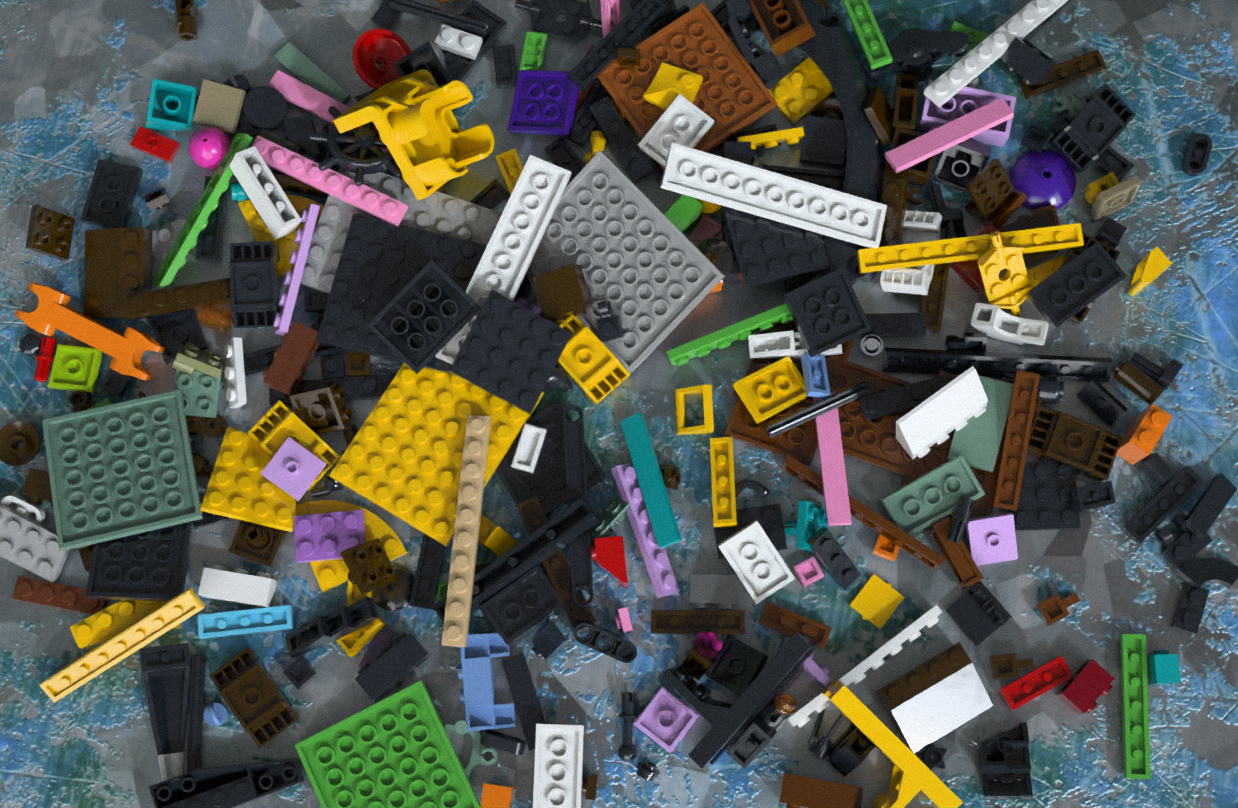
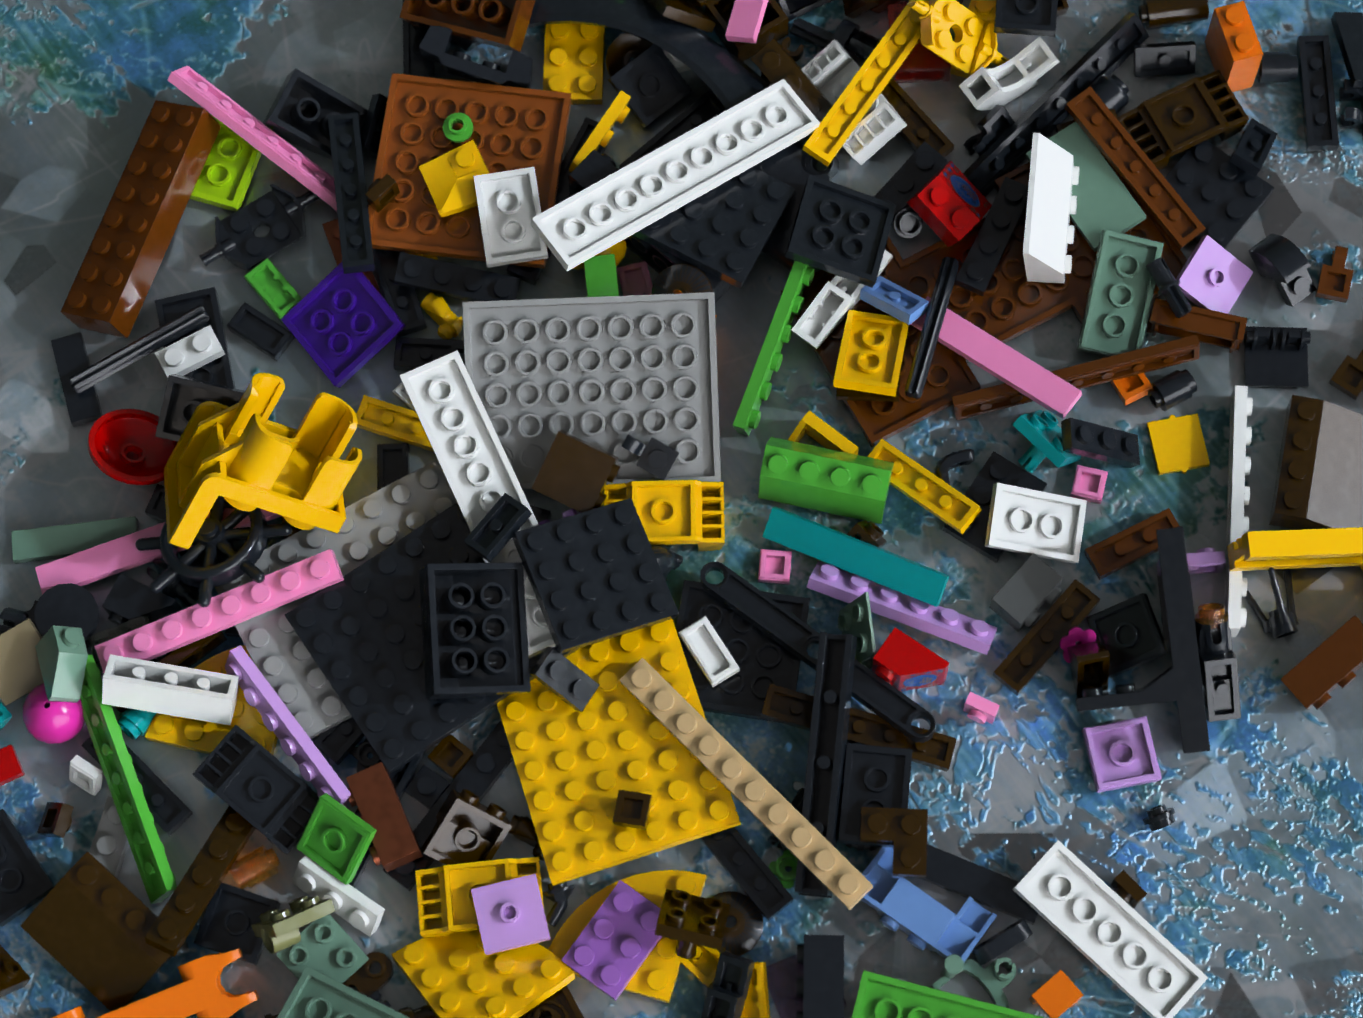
camera: 45 degrees left, 5 degrees down
yellow slope [478,515,518,557] -> none
black slope [532,620,570,661] -> none
black beam [571,619,637,663] -> none
black pin [618,692,638,762] -> none
black slope [828,728,876,777] -> none
none -> sand green slope [35,625,88,703]
none -> white tile [69,755,103,796]
none -> bright green tile [296,793,377,885]
none -> bright green plate [443,113,474,143]
none -> black plate [464,493,532,563]
none -> black plate [530,647,599,712]
none -> dark brown plate [613,790,652,830]
none -> bright green slope [758,437,894,524]
none -> bright pink tile [758,549,792,585]
none -> dark brown plate [860,807,928,878]
none -> red slope [907,160,992,247]
none -> black brick [1148,369,1197,411]
none -> black brick [1248,234,1317,307]

